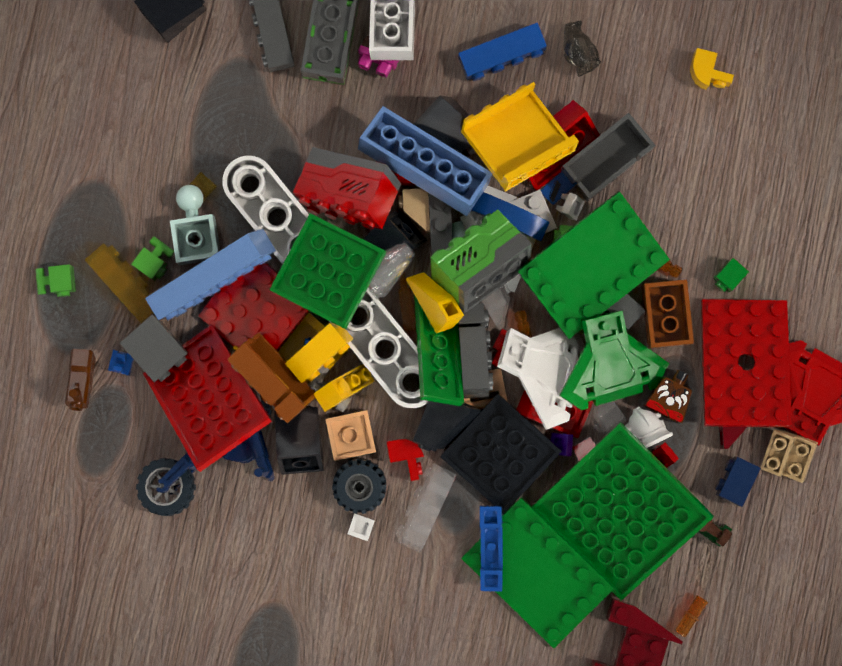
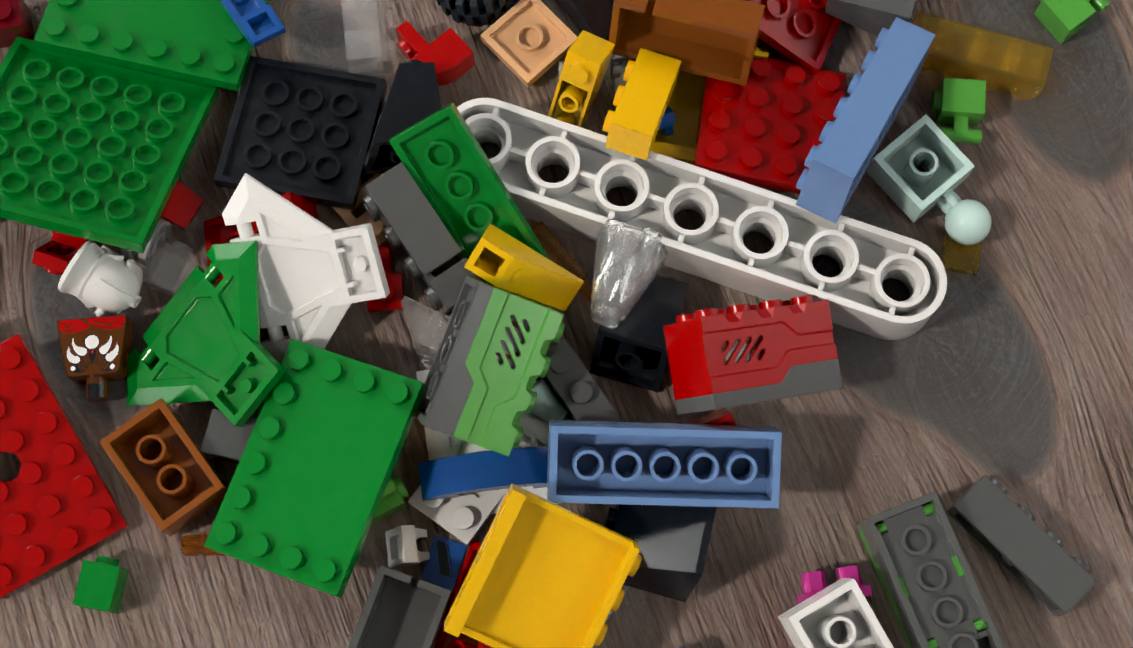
camera: 150 degrees right, 10 degrees down
green plate [269,213,386,329] -> none
tan slope [399,189,430,233] -> none
clear orange axle [514,310,532,338] -> none
dark purple plate [551,433,573,456] -> none

